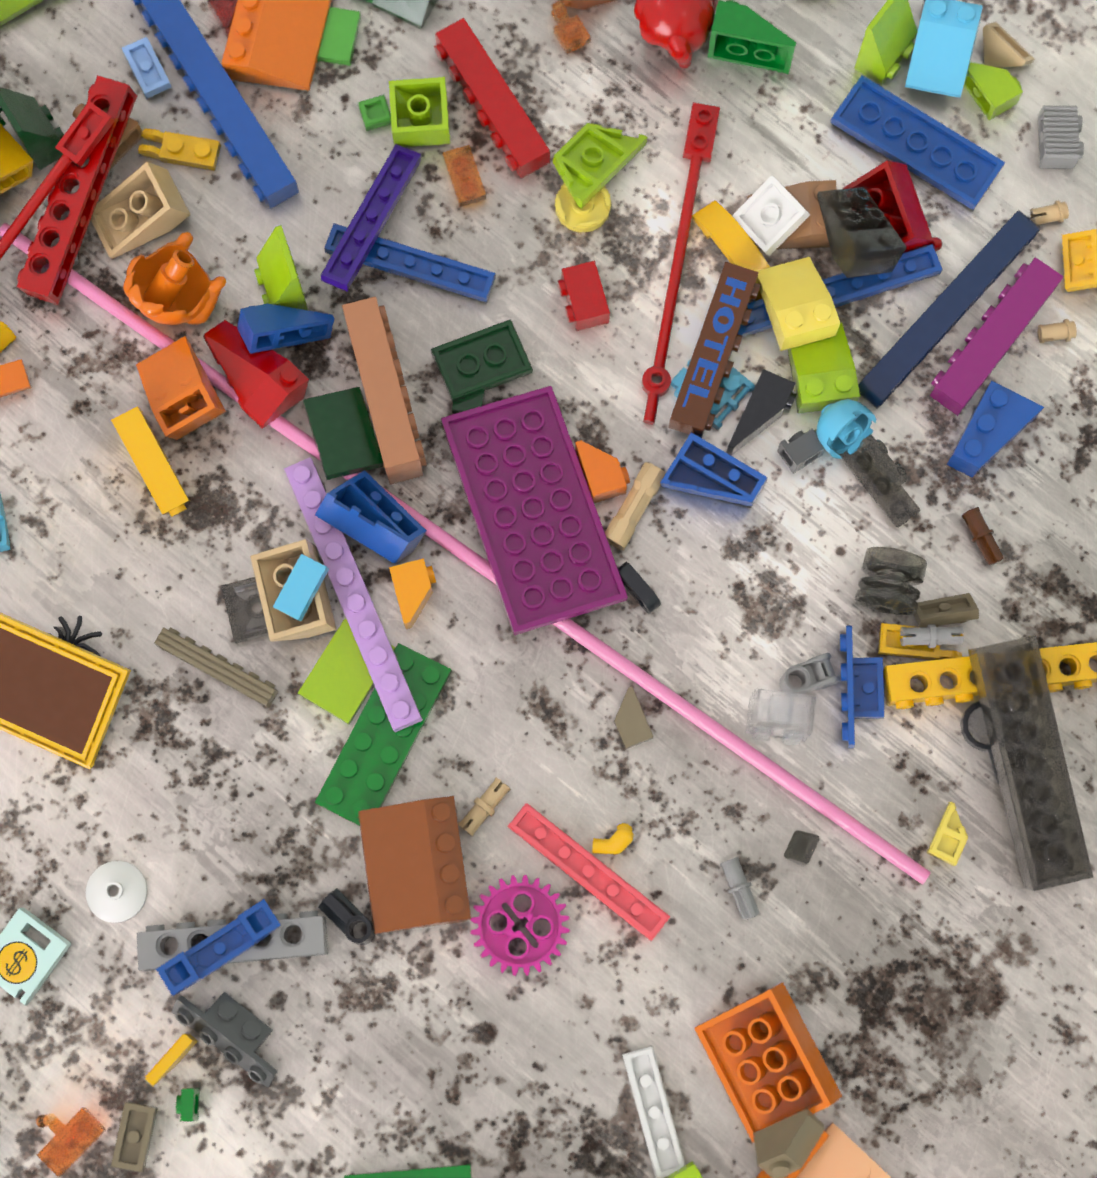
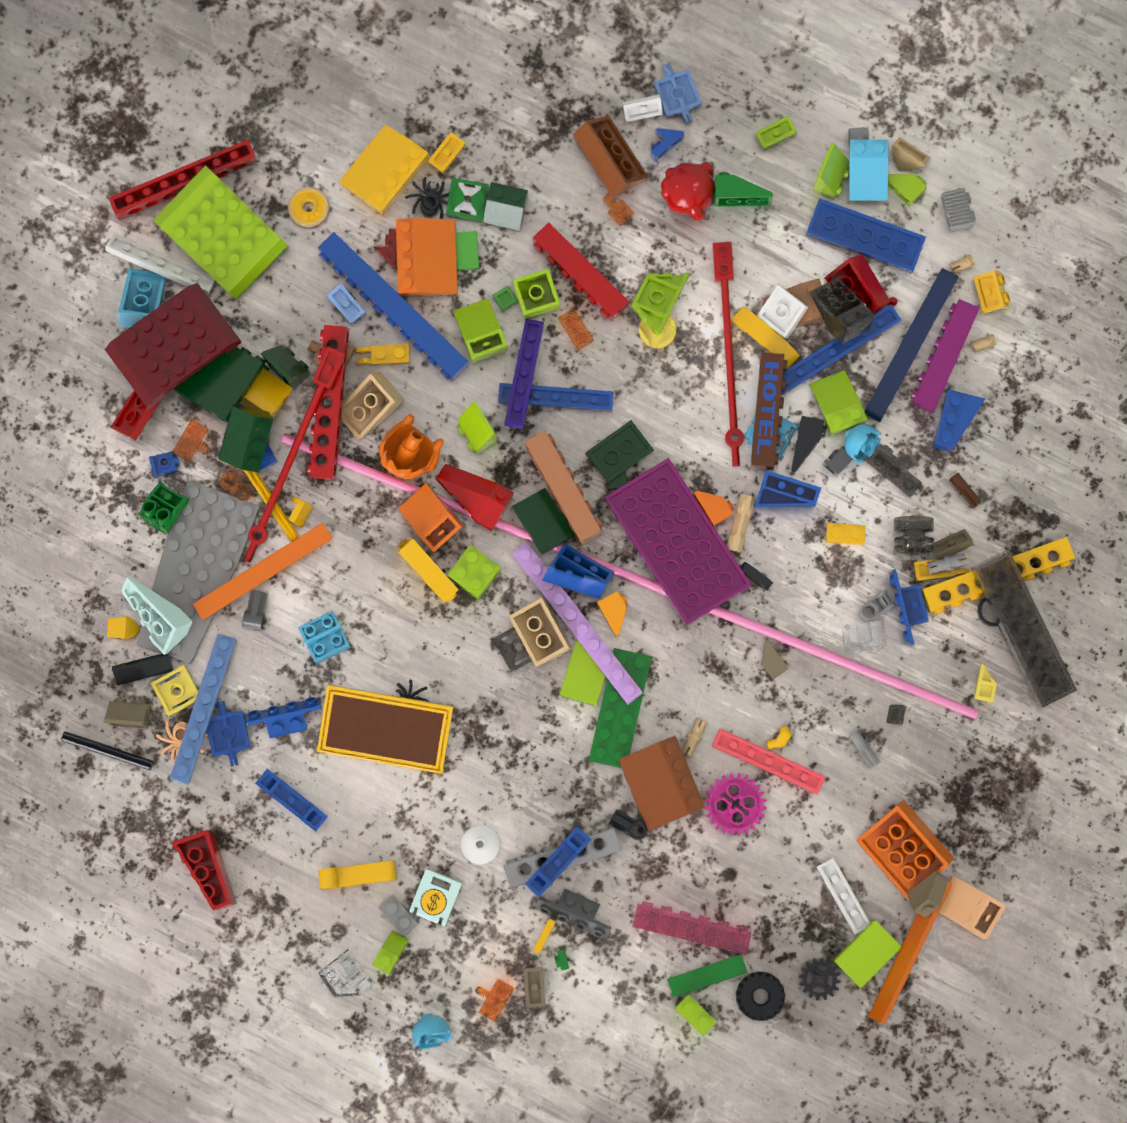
camera: 10 degrees left, 5 degrees up
dark tan piece [154,627,278,708] -> none
blue slope [237,304,334,354] -> none
medium azure tile [273,554,329,622] -> none
red brick [557,260,610,331] -> none
light yellow slope [756,257,840,351] -> none
none -> lime brick [447,545,502,600]
none -> lime slope [453,298,508,363]
none -> clear pink brick [632,901,752,955]
none -> yellow plate [826,523,866,545]

